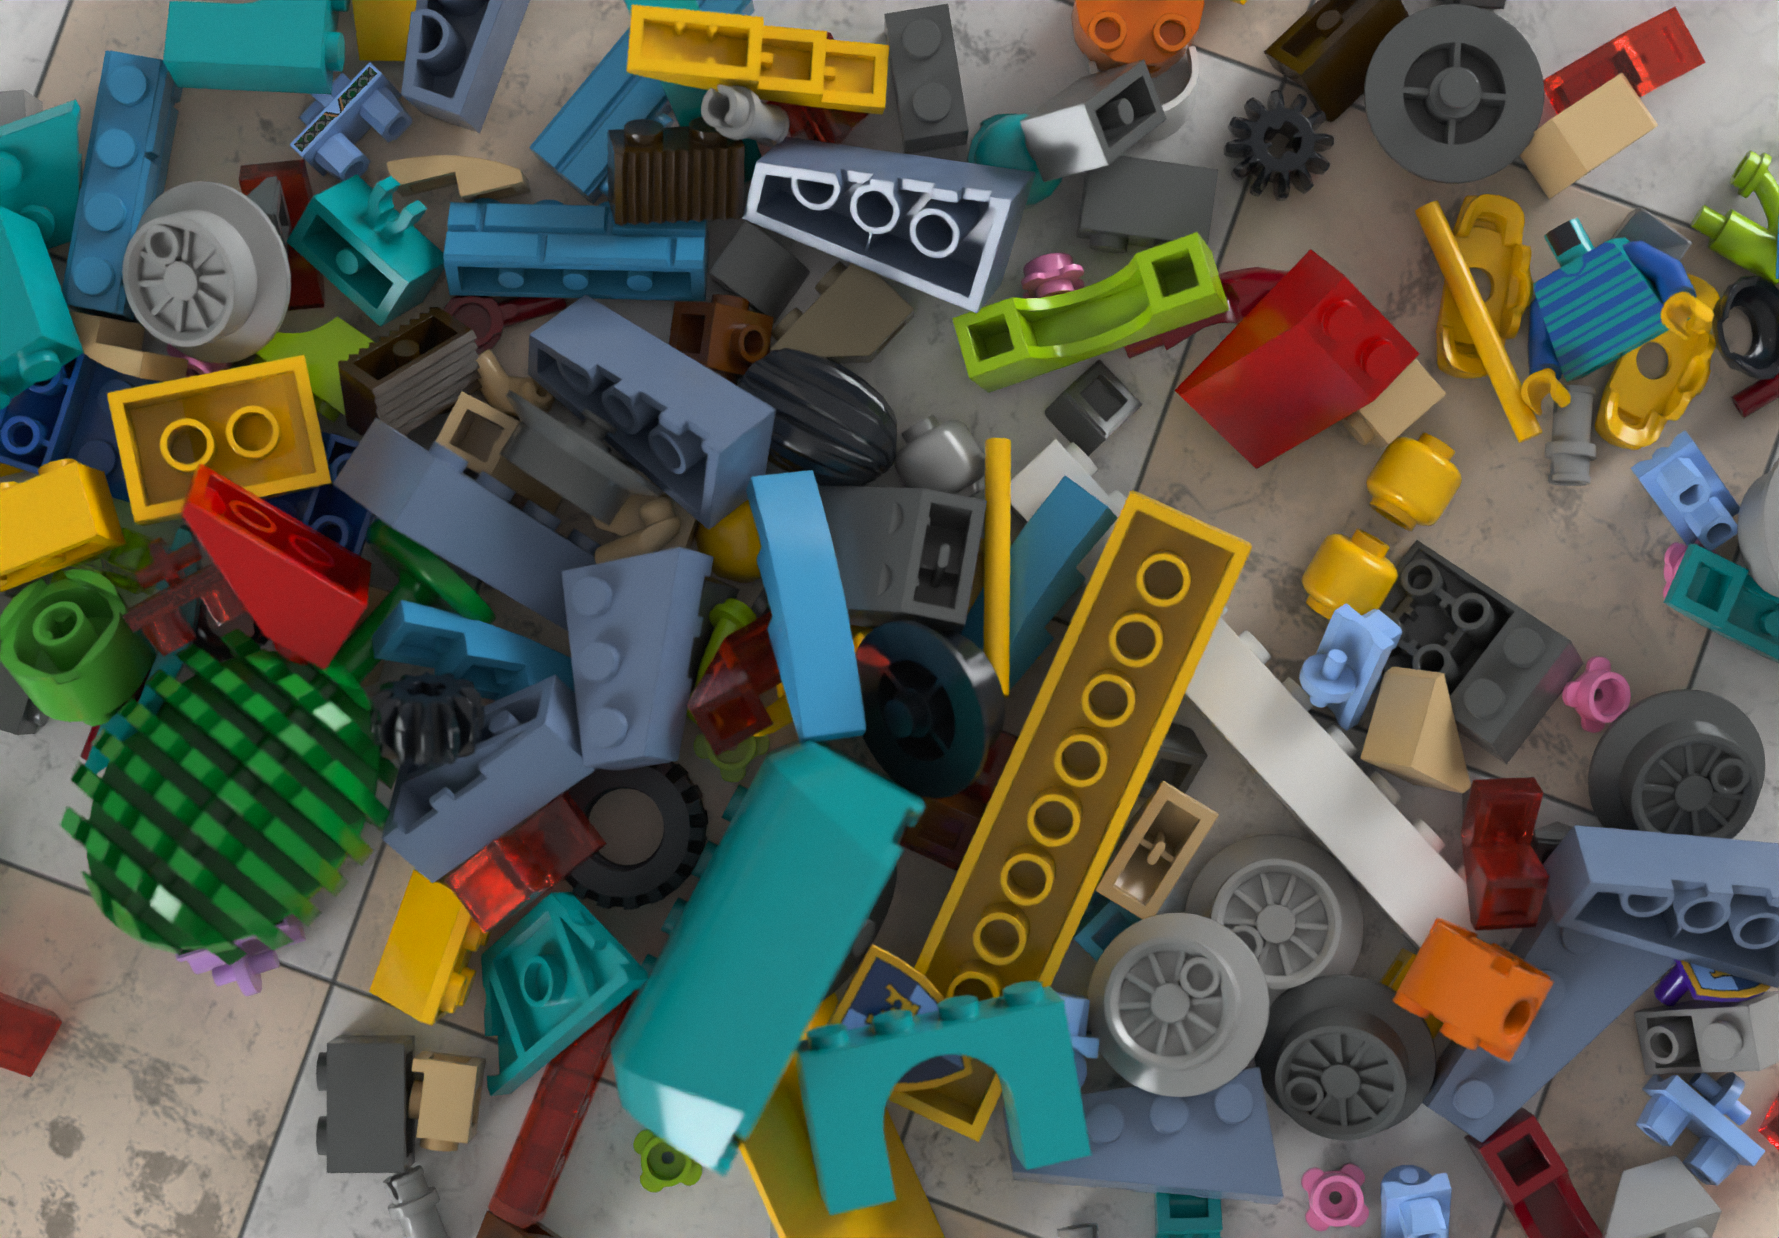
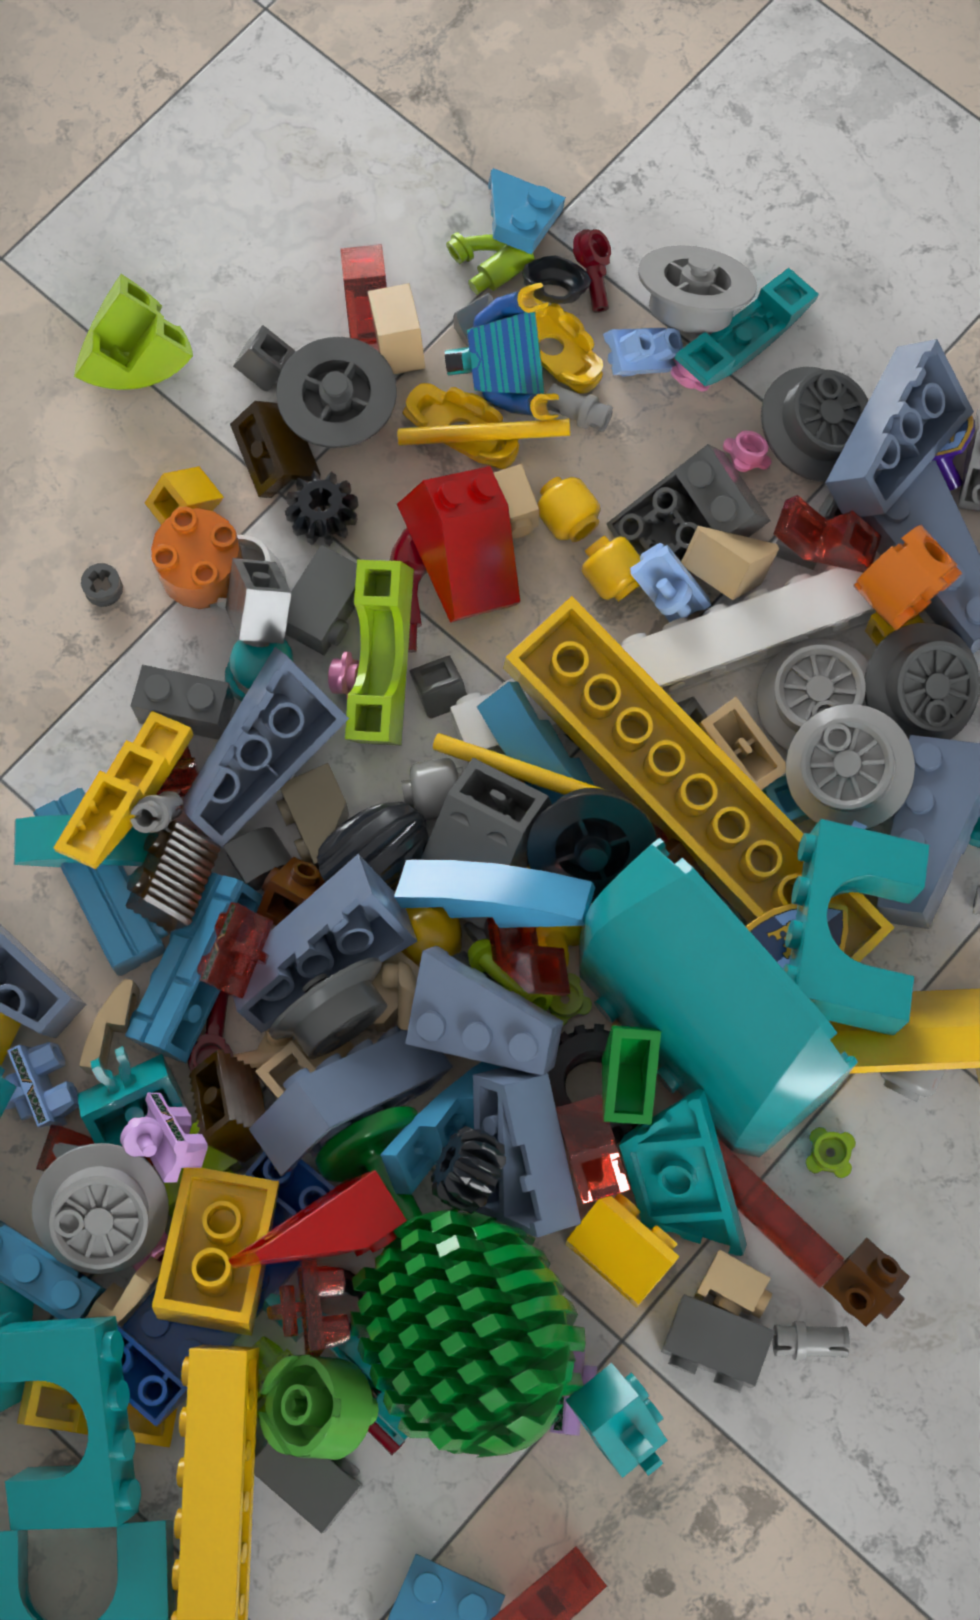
camera: 70 degrees left, 15 degrees down
none -> lavender hips [120,1093,208,1183]
none -> clear red hips [197,902,274,999]
none -> teal brick [566,1363,668,1478]
none -> green slope [602,1026,661,1125]

